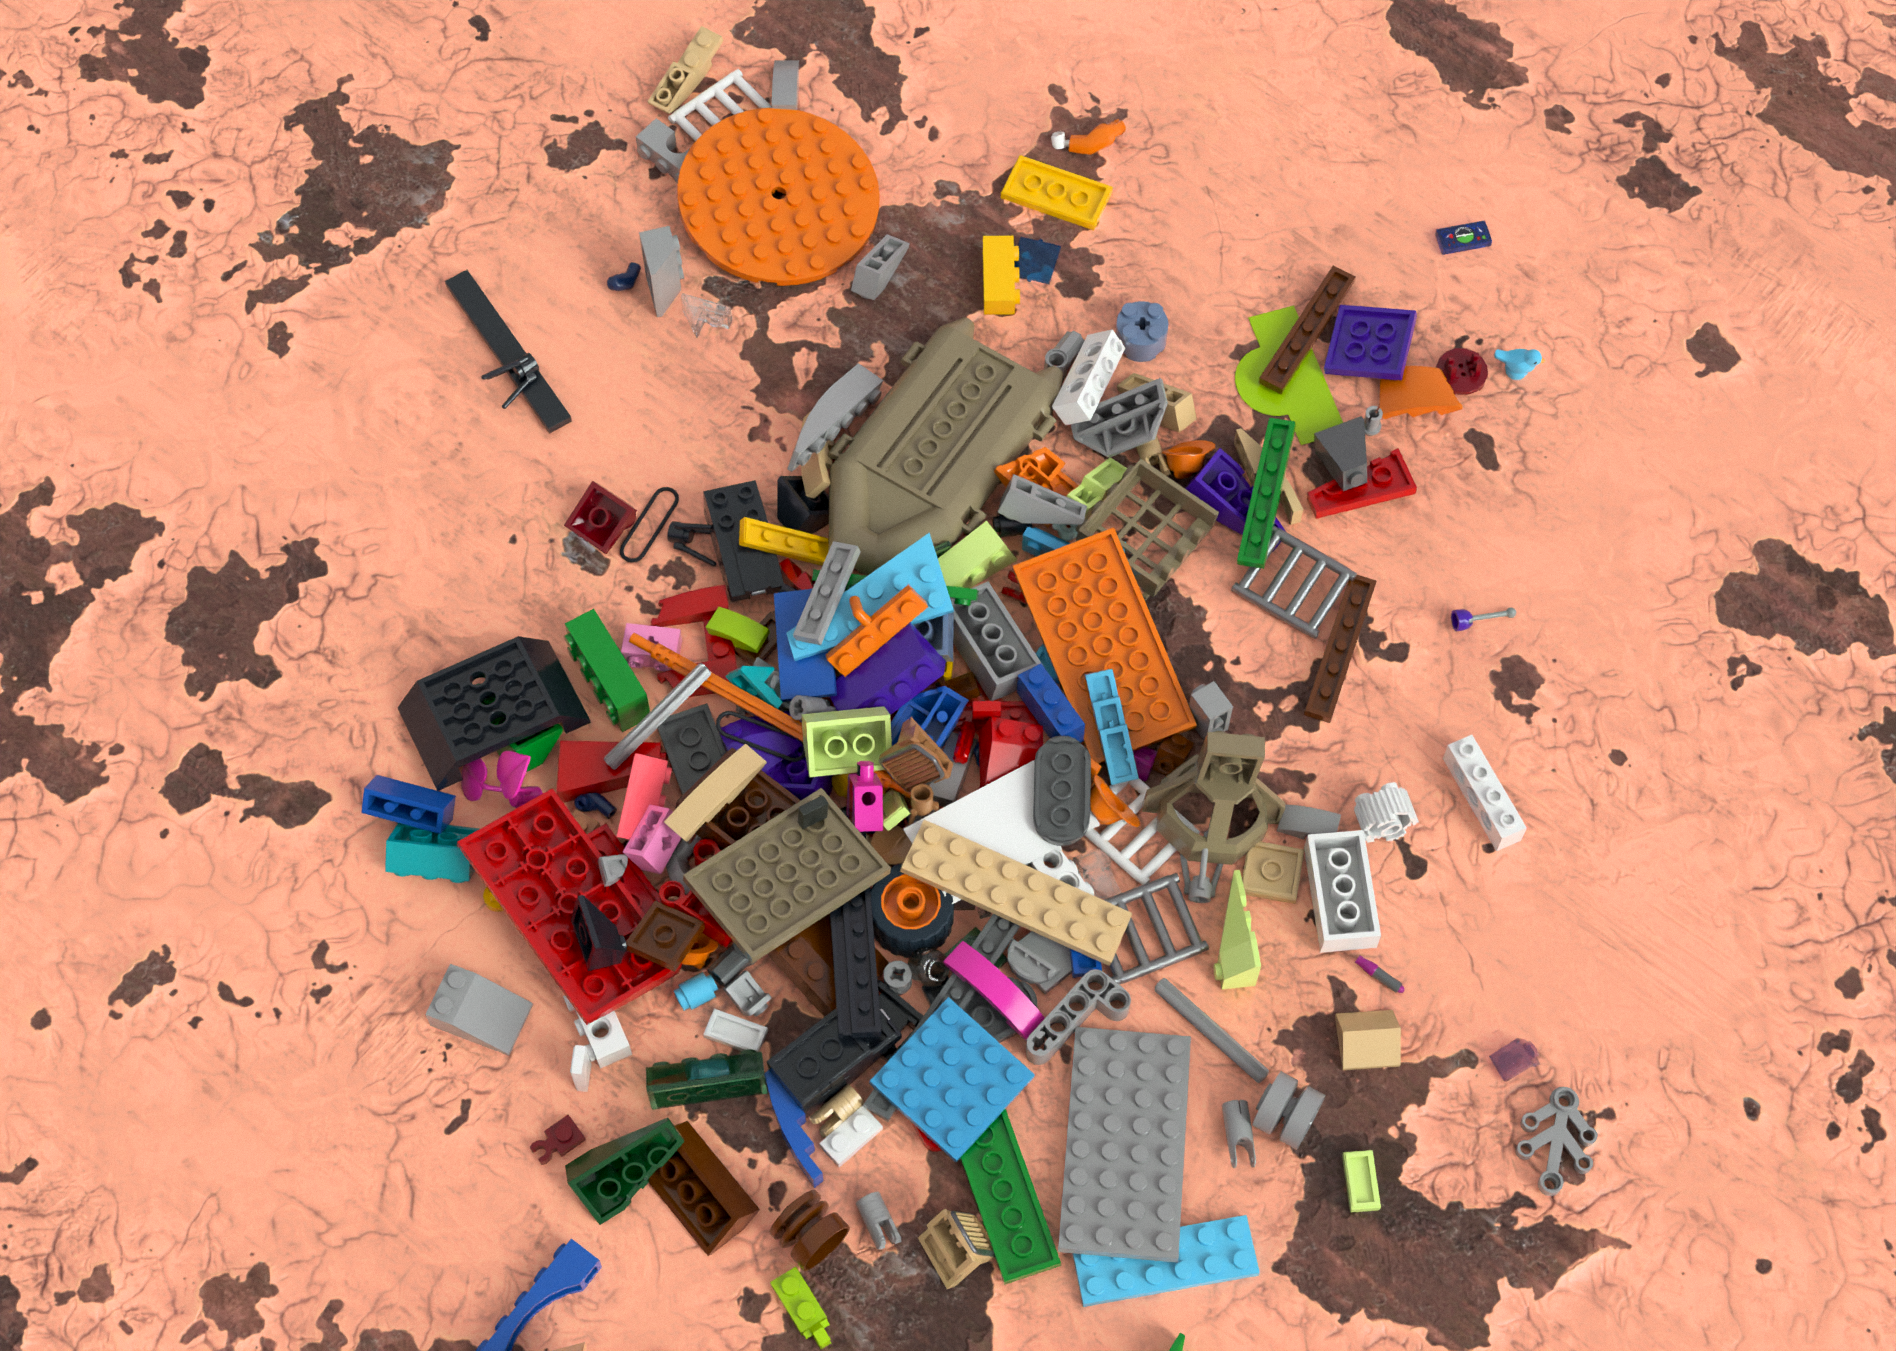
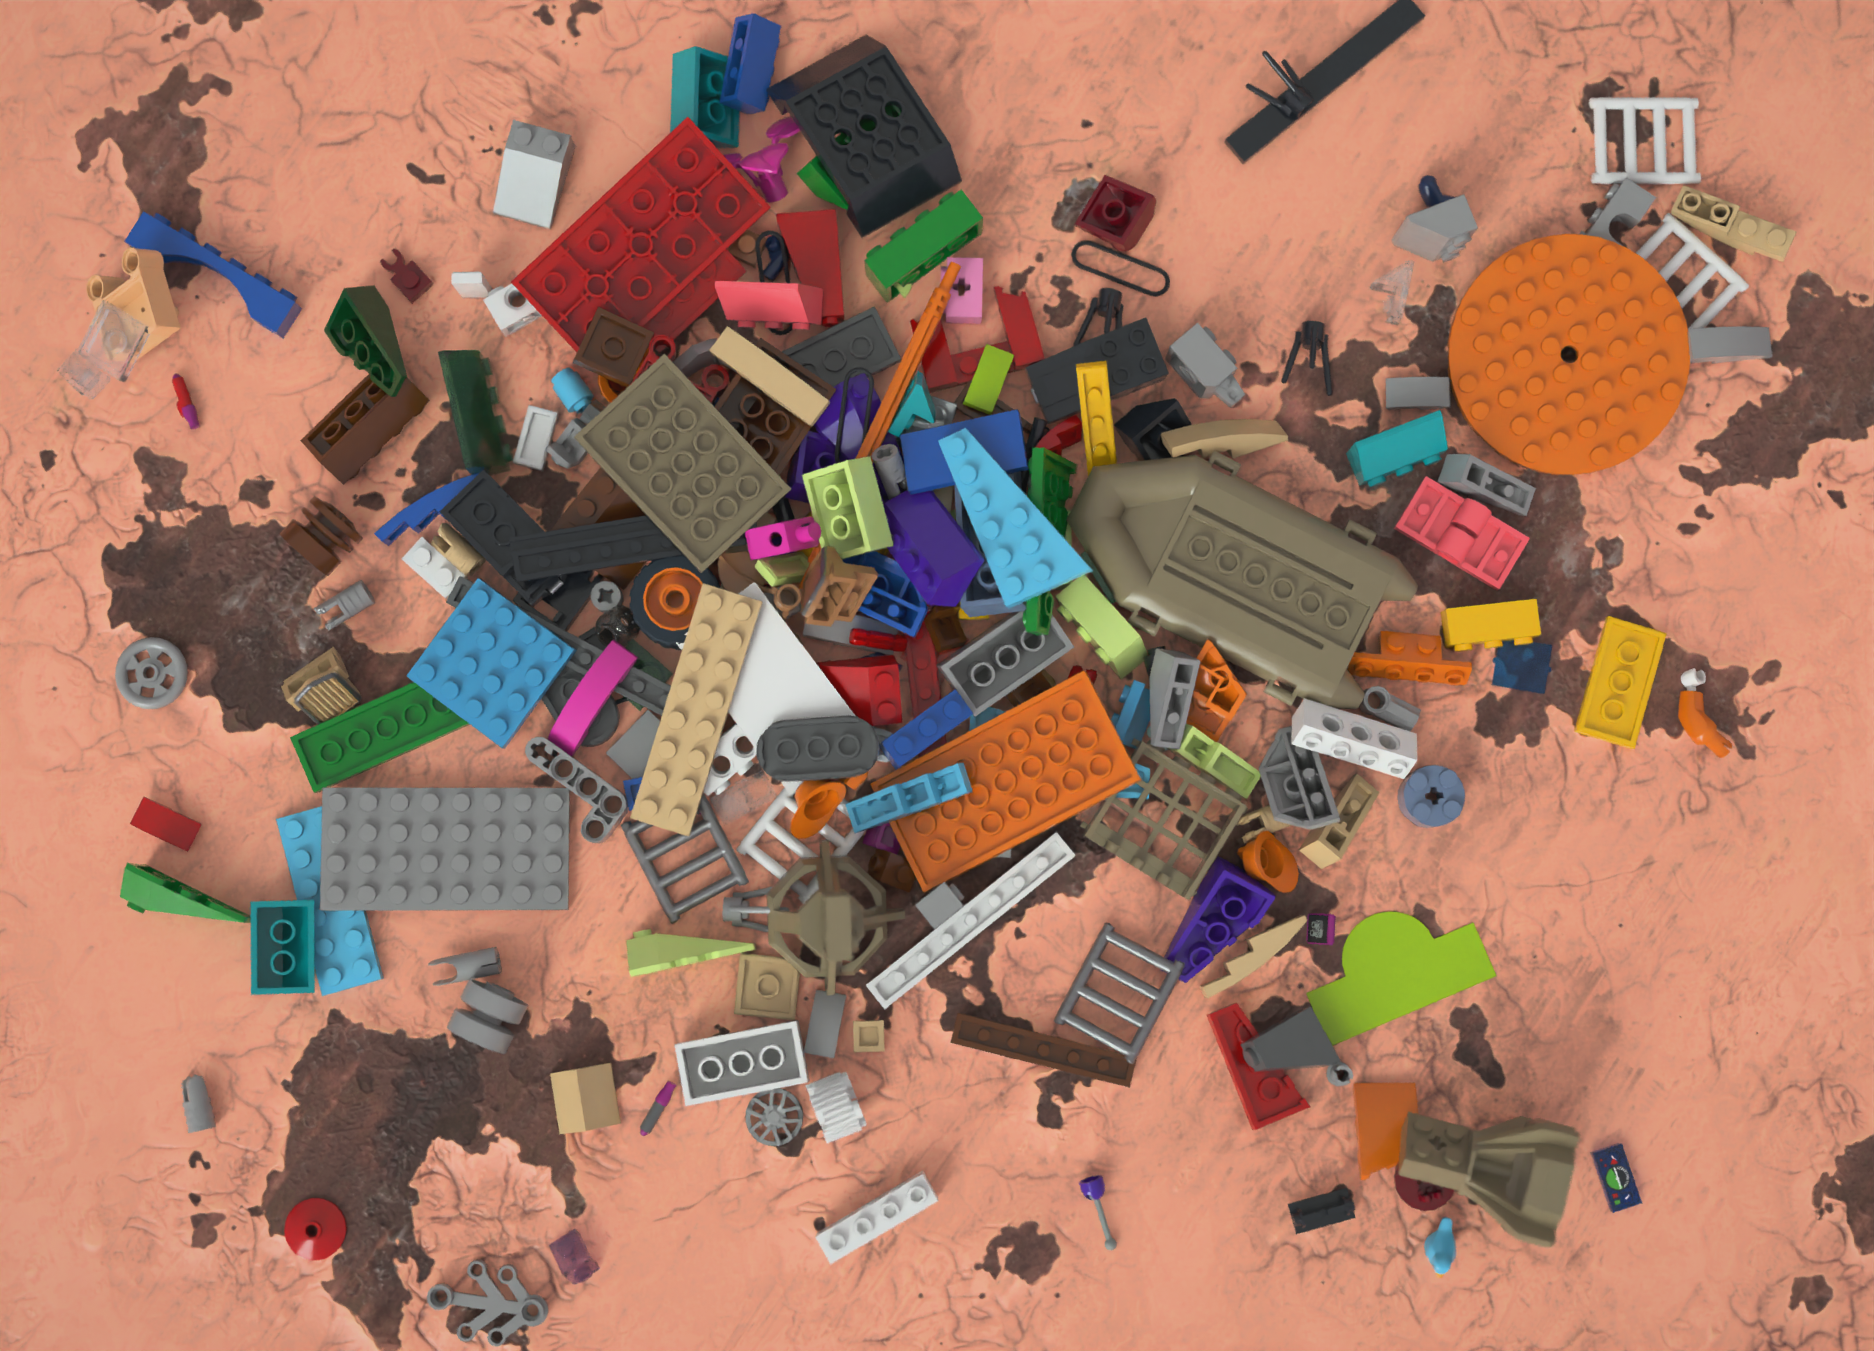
camera: 85 degrees right, 20 degrees up
black slope [571,895,627,971] -> none
light grey tile [598,854,628,887] -> none
light grey axle [604,663,711,769] -> none
bright pink brick [623,805,681,874] -> none
lime hinge [770,1267,831,1349] -> none
light grey slope [787,363,883,472] -> none
light grey plate [793,541,861,645] -> none
pearl dark grey tile [798,796,829,830] -> none
orange plate [826,584,928,677] -> none
red slope [972,701,1001,720] -> none
light grey tile [1008,938,1060,984] -> none
light grey axle [1154,978,1269,1083] -> none
green plate [1237,418,1296,569] -> none
reddish brown plate [1259,265,1356,395] -> none
dark purple plate [1324,305,1417,380] -> none
yellowish green tile [1342,1150,1381,1213] -> none
none -> teal slope [251,900,315,995]
none -> red dish [284,1198,347,1261]
none -> light grey wheel [745,1088,803,1146]
none -> black piece [755,231,793,335]
none -> tan plate [853,1020,885,1052]
none -> white plate [866,832,1076,1009]
none -> reddish brown bracket [1006,669,1056,707]
none -> light grey hinge [1165,323,1245,408]
none -> black plant [1281,321,1332,396]
none -> black hinge [1288,1187,1356,1234]
none -> slope [1306,913,1336,945]
none -> teal slope [1346,410,1448,488]
none -> orange bracket [1347,631,1472,685]
none -> light grey slope [1386,377,1451,410]
none -> coral plate [1393,476,1530,591]
none -> dark tan plate [1398,1112,1580,1248]
none -> white bar [1589,97,1701,184]

